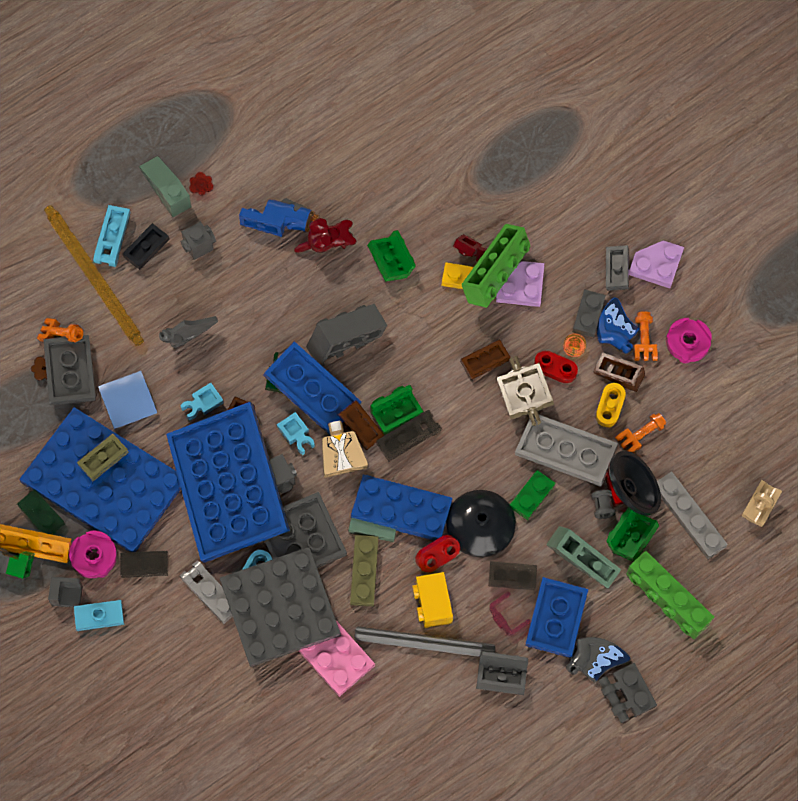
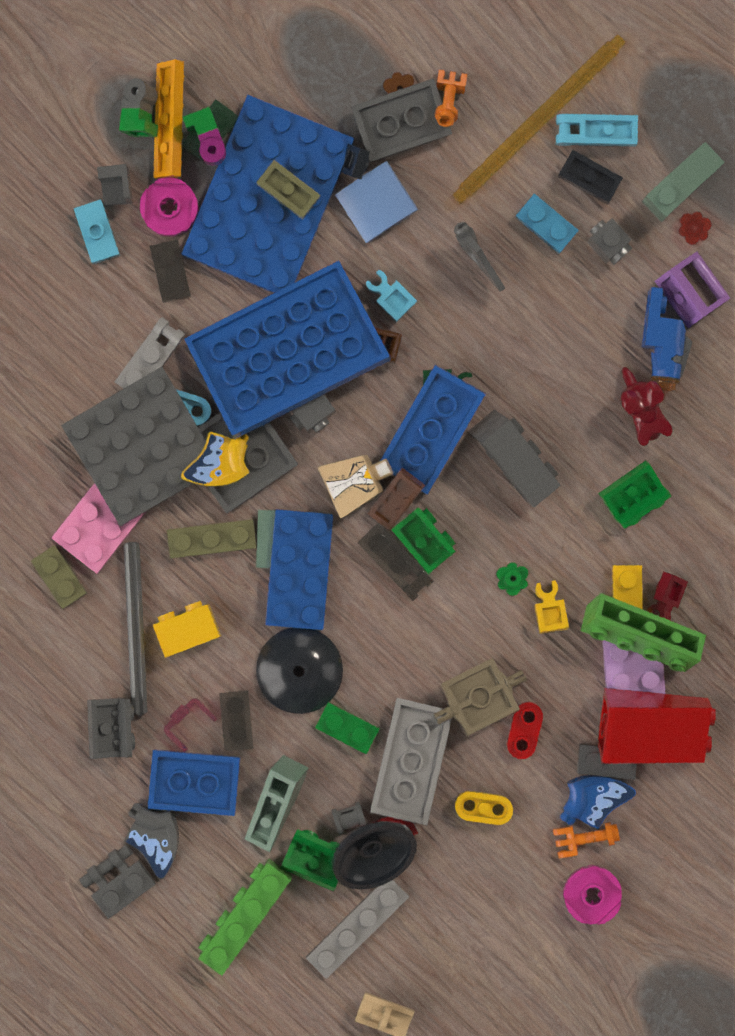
camera: 80 degrees right, 20 degrees up
medium azure plate [277,412,315,455] -> none
red plate [415,535,460,572] -> none
reddish brown plate [460,339,511,380] -> none
tile [563,334,586,357] -> none
reddish brown slope [593,352,645,392] -> none
dark grey plate [606,245,629,291] -> none
orange hinge [615,413,666,453] -> none
lavender plate [629,241,684,288] -> none
none -> olive plate [31,545,88,609]
none -> yellow arm [181,432,249,486]
none -> leg [182,107,226,166]
none -> black plate [341,144,370,179]
none -> green plant [496,562,528,596]
none -> dark azure plate [515,194,579,254]
none -> yellow plate [534,580,569,634]
none -> red slope [597,688,716,764]
none -> medium lavender tile [655,252,730,328]

